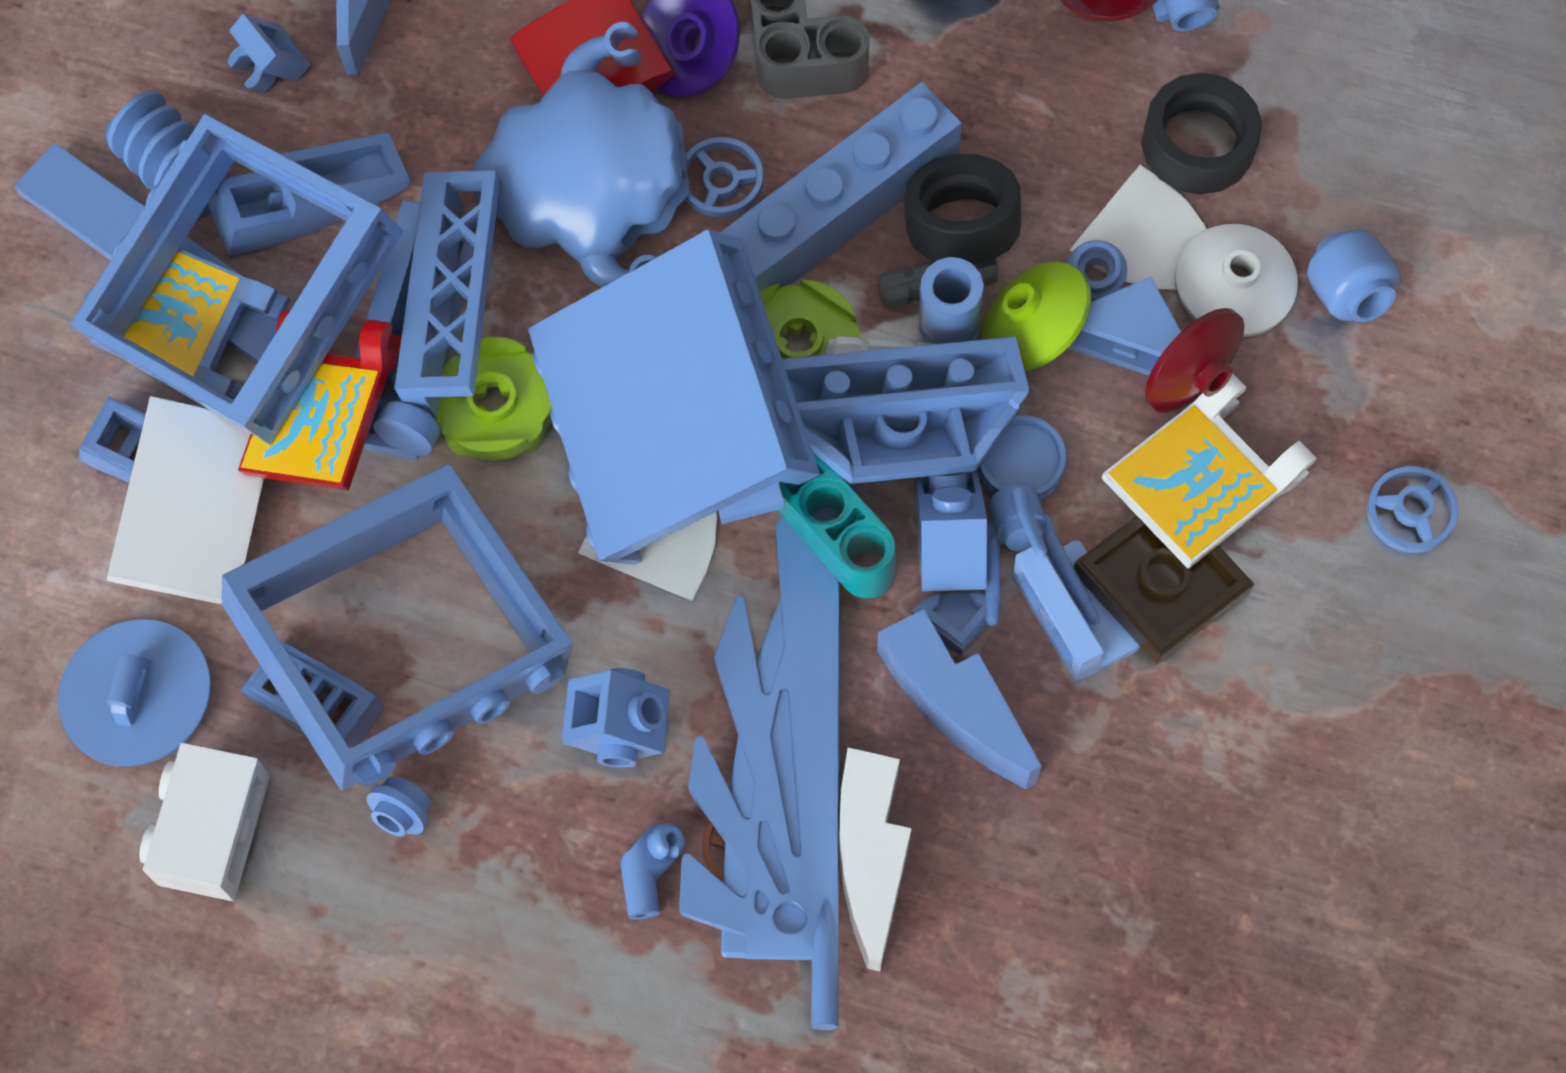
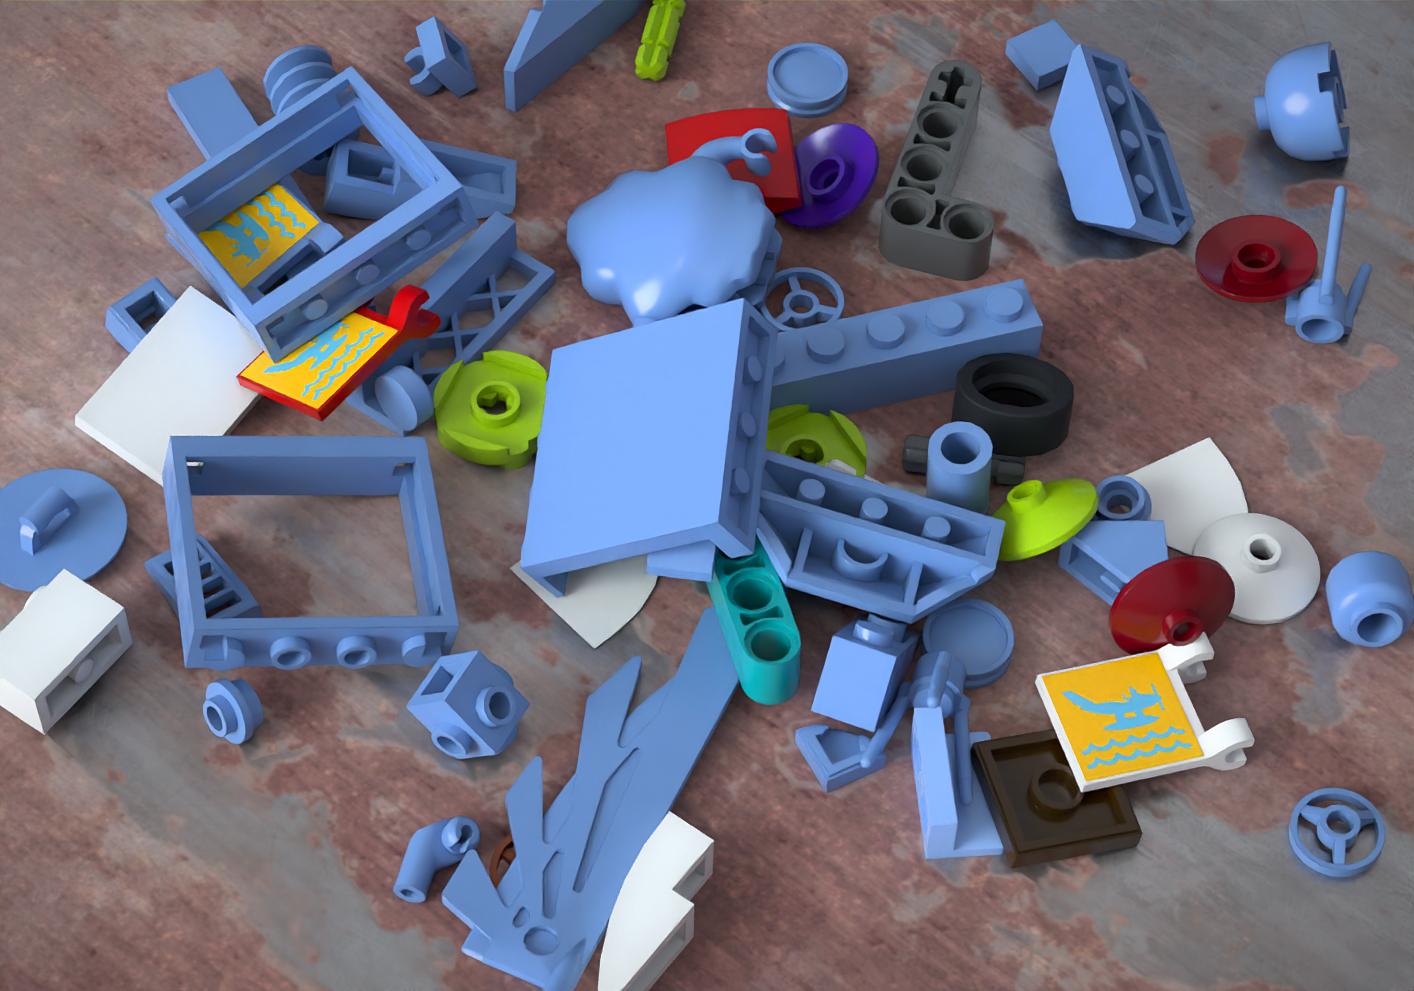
camera: 20 degrees right, 15 degrees down
medium blue fence [395,170,501,419] -> none
medium blue slope [877,609,1042,789] -> none
black tyre [1141,73,1262,195] -> none

